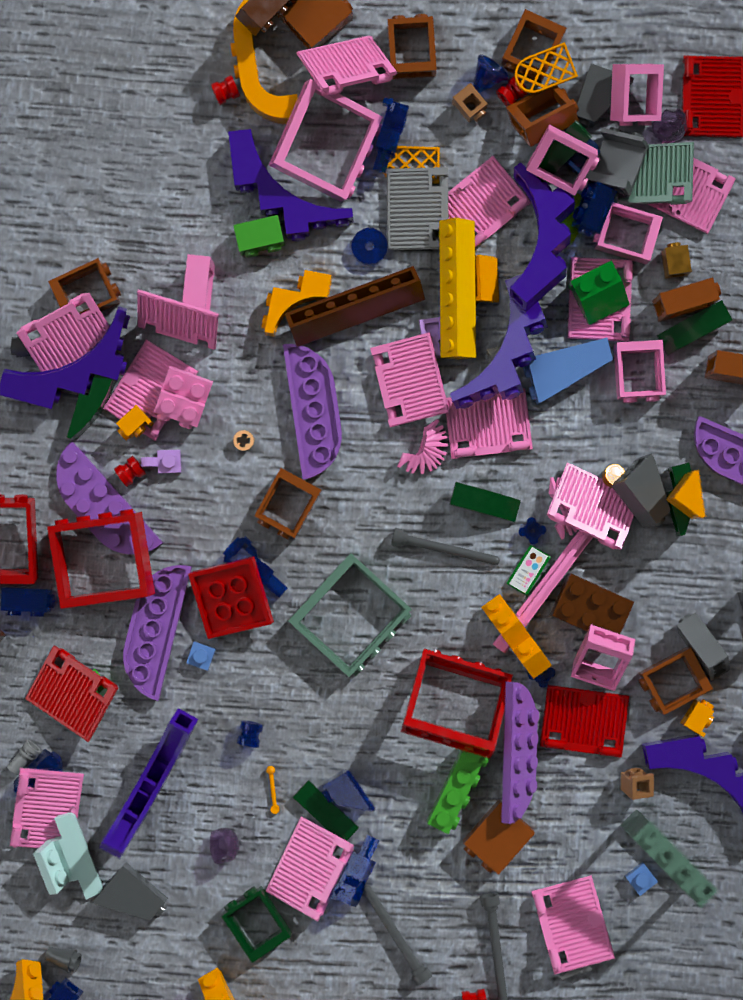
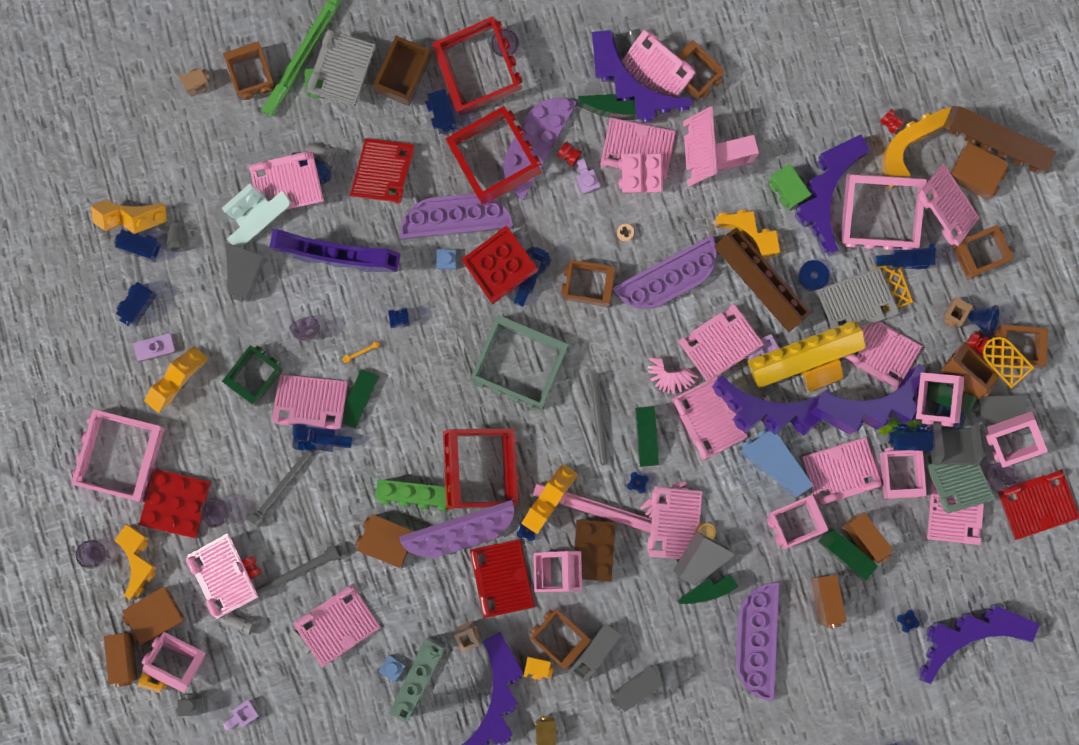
camera: 65 degrees right, 5 degrees down
light orange brick [116,405,154,441] -> none
clear blue slope [321,769,376,812] -> none
slope [506,545,551,596] -> none
green slope [568,260,630,325] -> none
pearl gold brick [661,242,692,279] -> none
light orange slope [666,470,705,519] -> none

